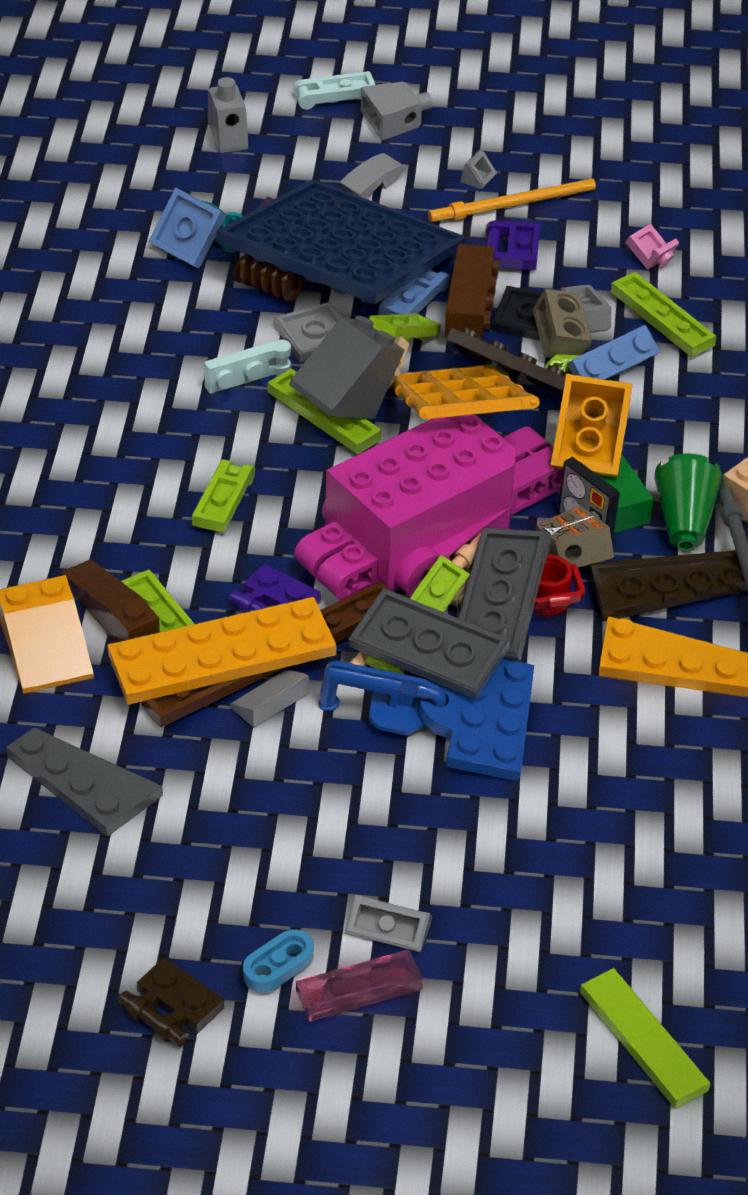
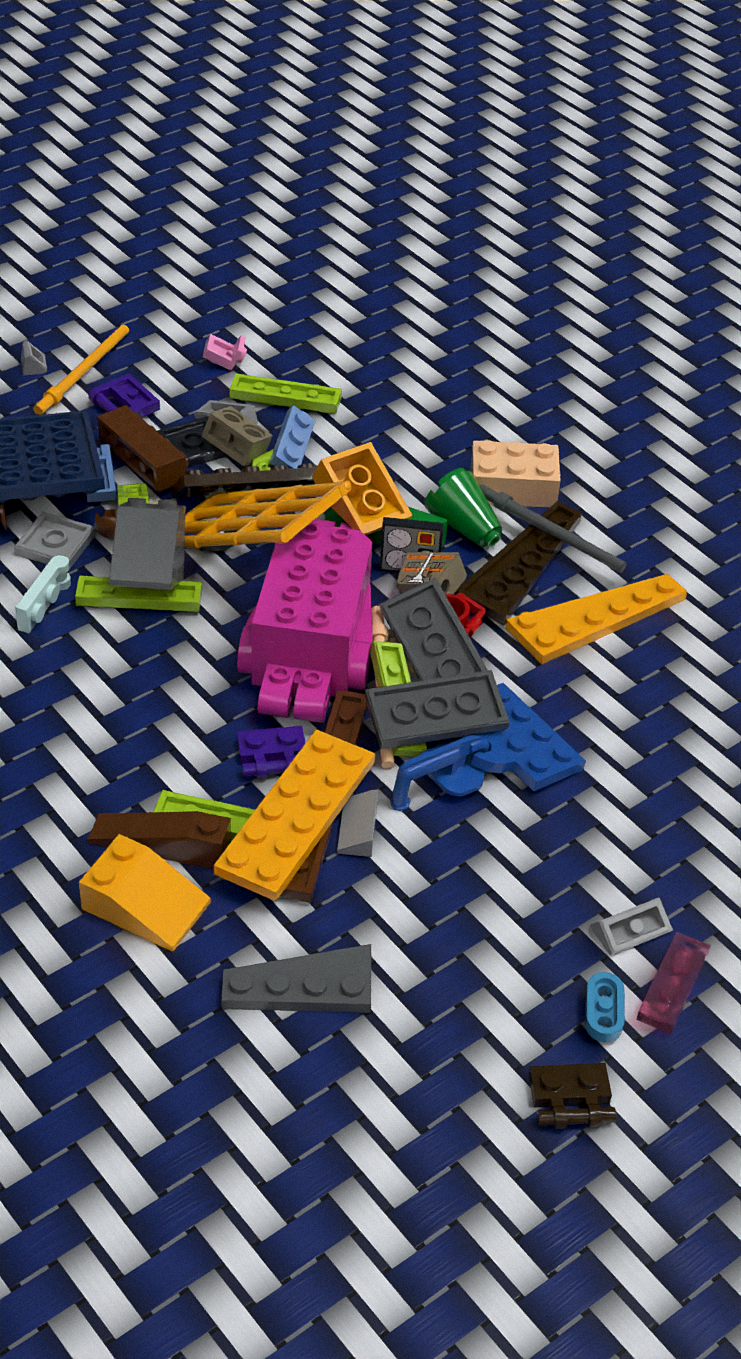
camera: 45 degrees left, 0 degrees up
lime plate [192,459,255,533] -> none

